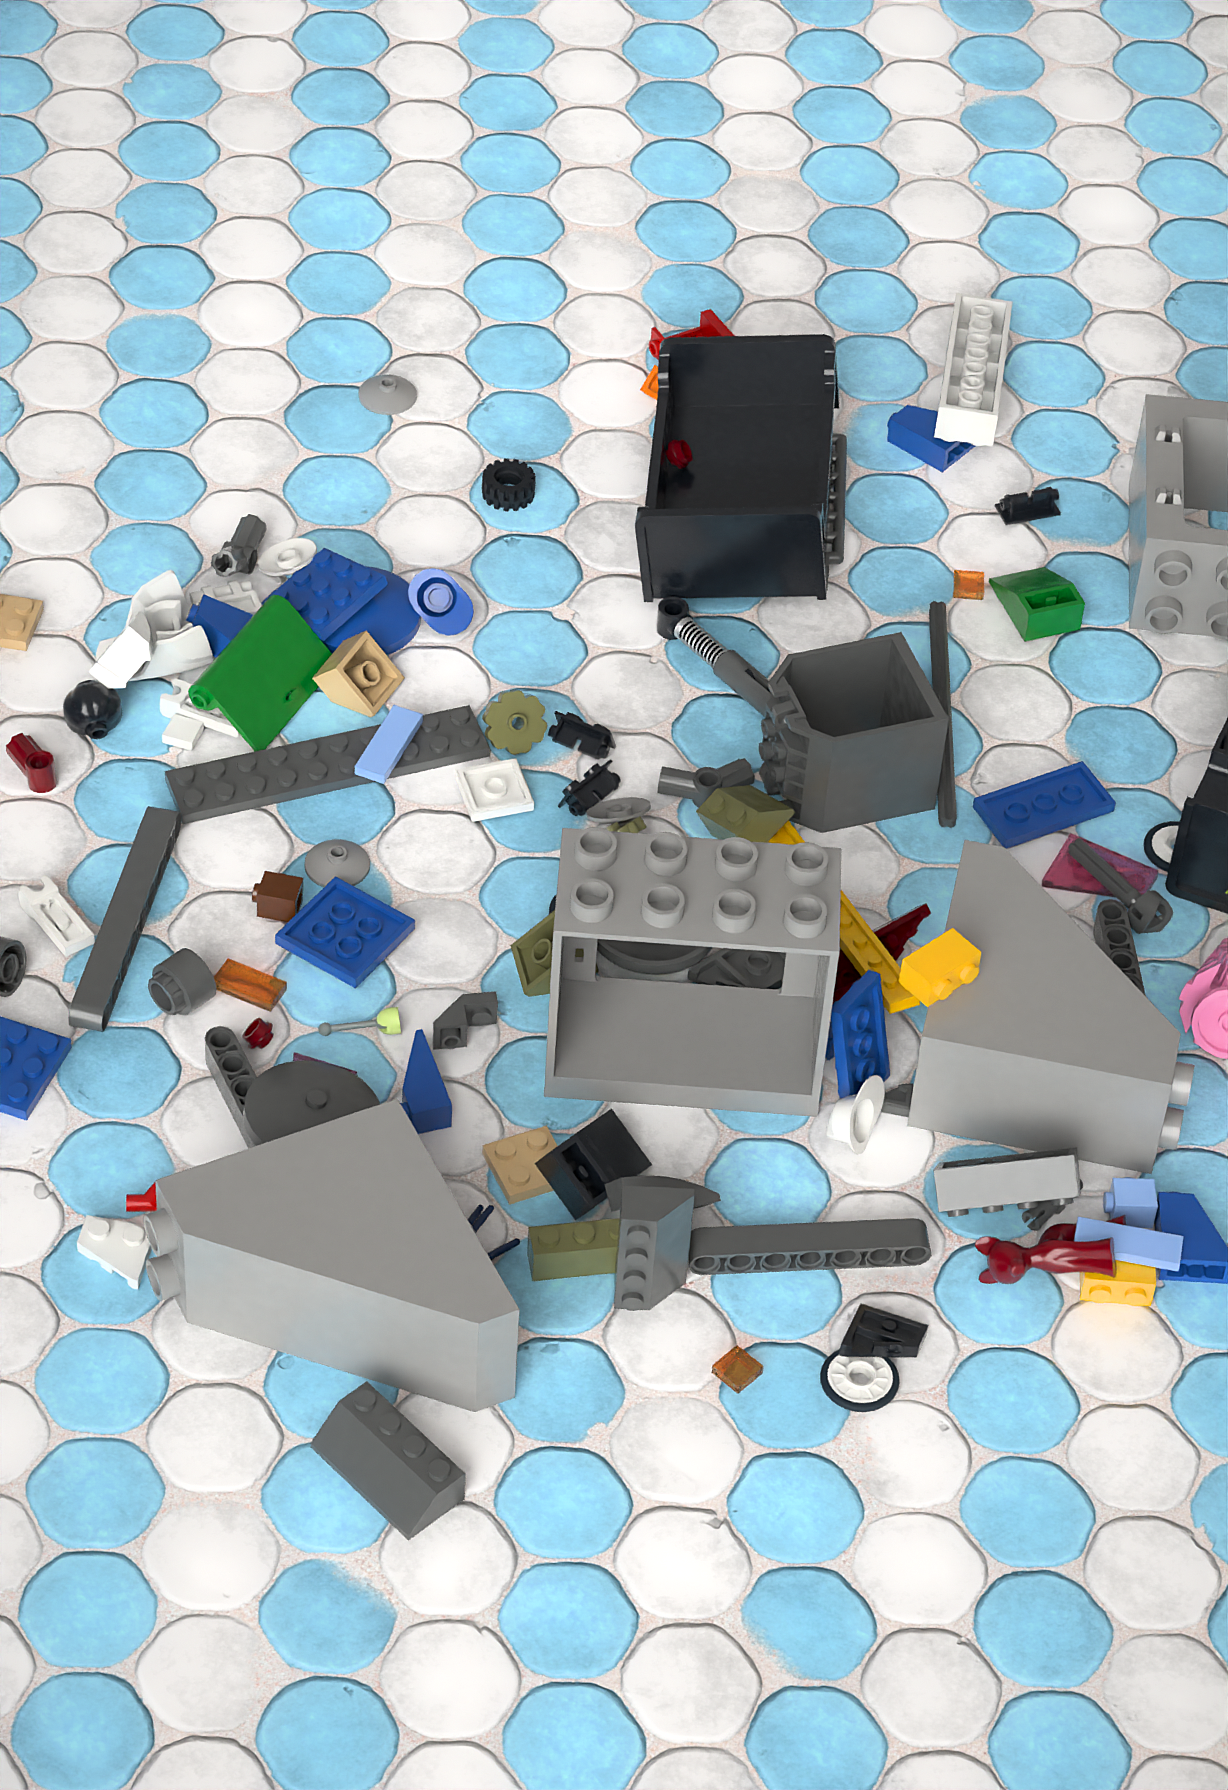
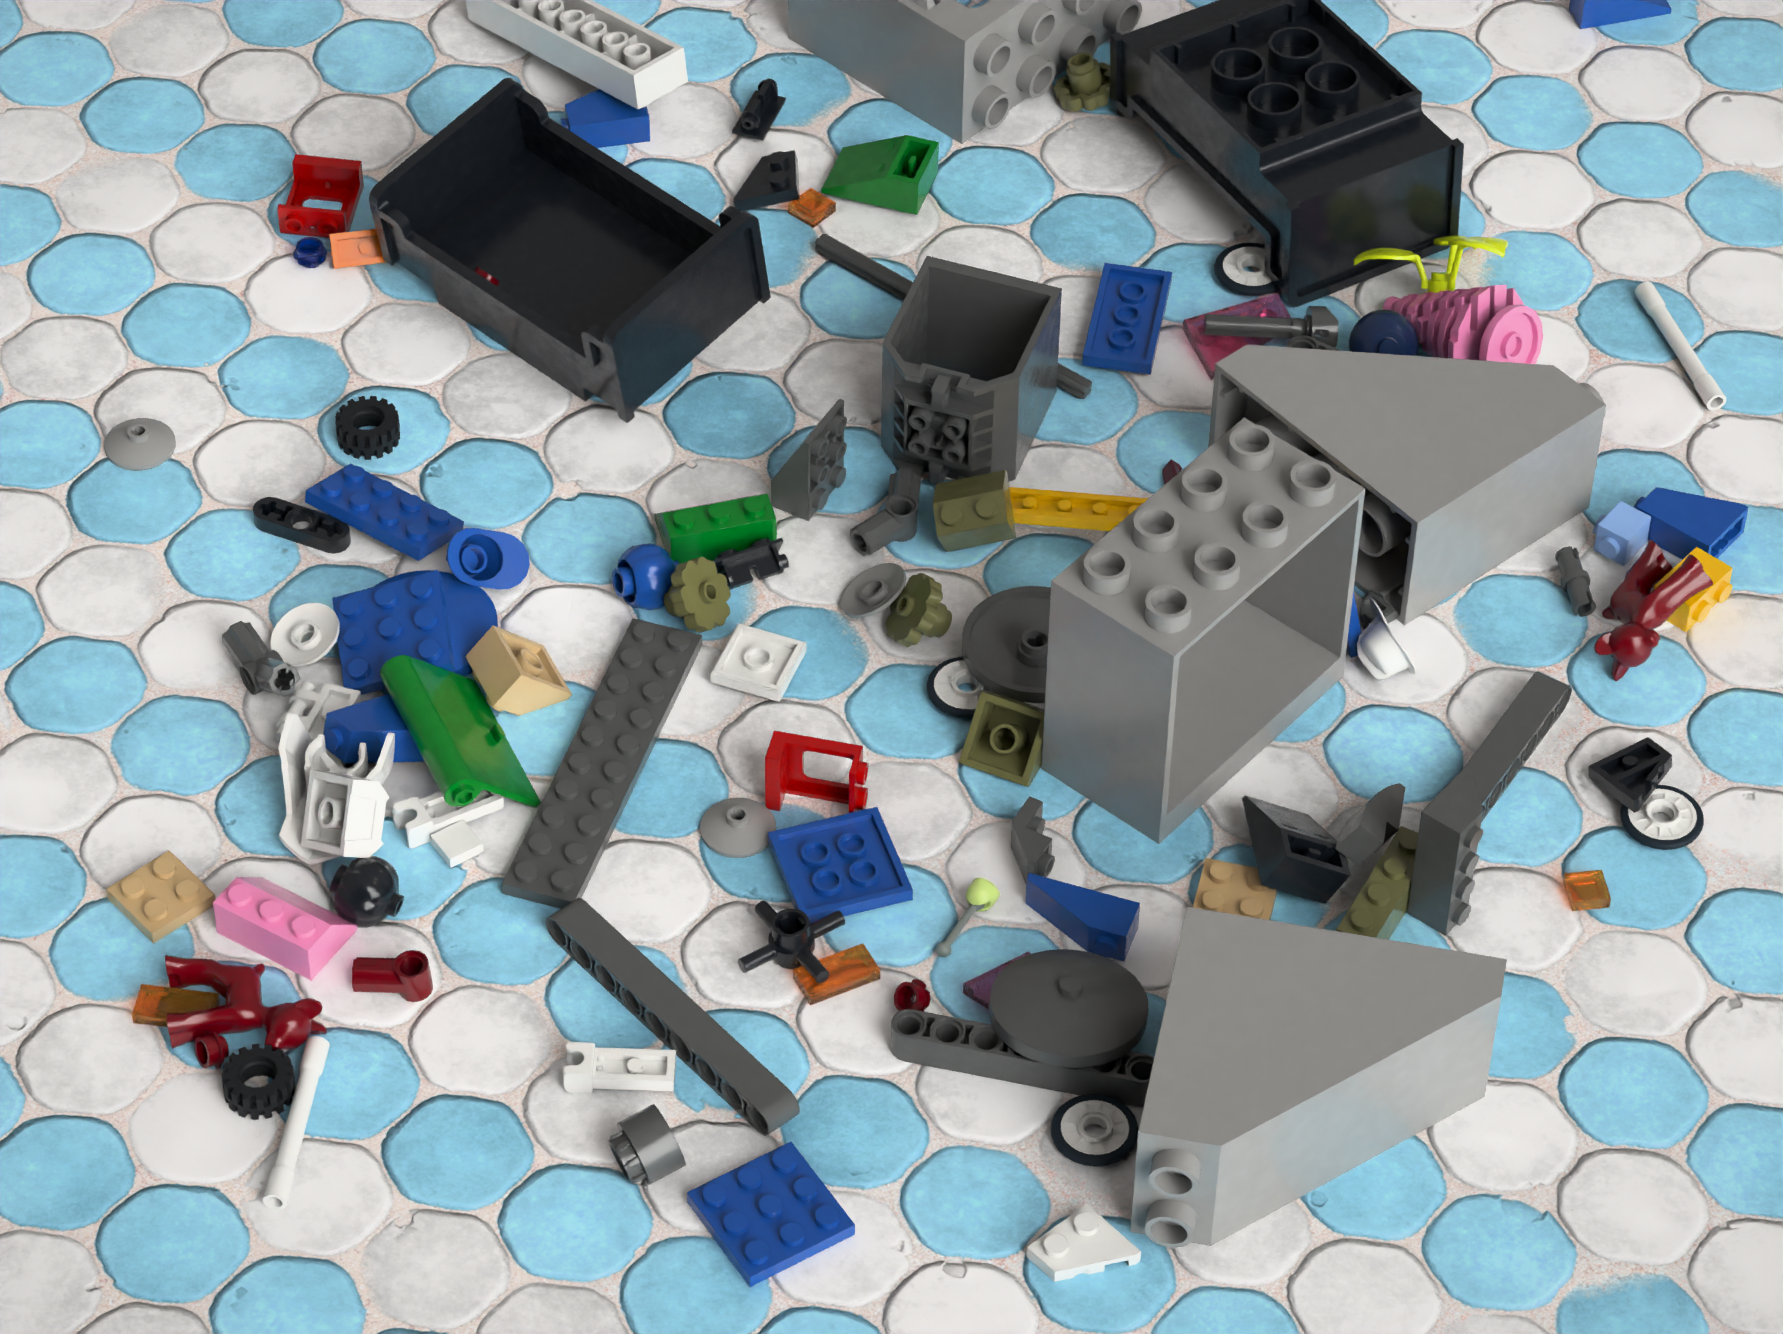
camera: 50 degrees left, 0 degrees up
red arm [126,1178,160,1212] -> none
dark grey piece [148,948,216,1015] -> none
reddish brown brick [252,871,303,922] -> none
dark grey slope [311,1381,466,1541] -> none
light blue tile [355,705,423,784] -> none
black hinge [558,759,621,816] -> none
piece [656,597,772,717] -> none
yellow brick [899,928,981,1007] -> none
slope [934,1147,1081,1217] -> none
light blue tile [1074,1217,1184,1271] -> none
none -> bright pink slope [213,877,358,981]
none -> black beam [253,497,351,554]
none -> clear blue plate [293,237,327,268]
none -> blue plate [305,463,464,561]
none -> blue plant [612,543,679,610]
none -> green slope [654,494,777,564]
none -> black wing [733,150,800,211]
none -> black bar [738,901,845,983]
none -> red window [765,730,869,813]
none -> dark grey slope [771,398,847,521]
none -> dark blue brick [1348,310,1419,356]

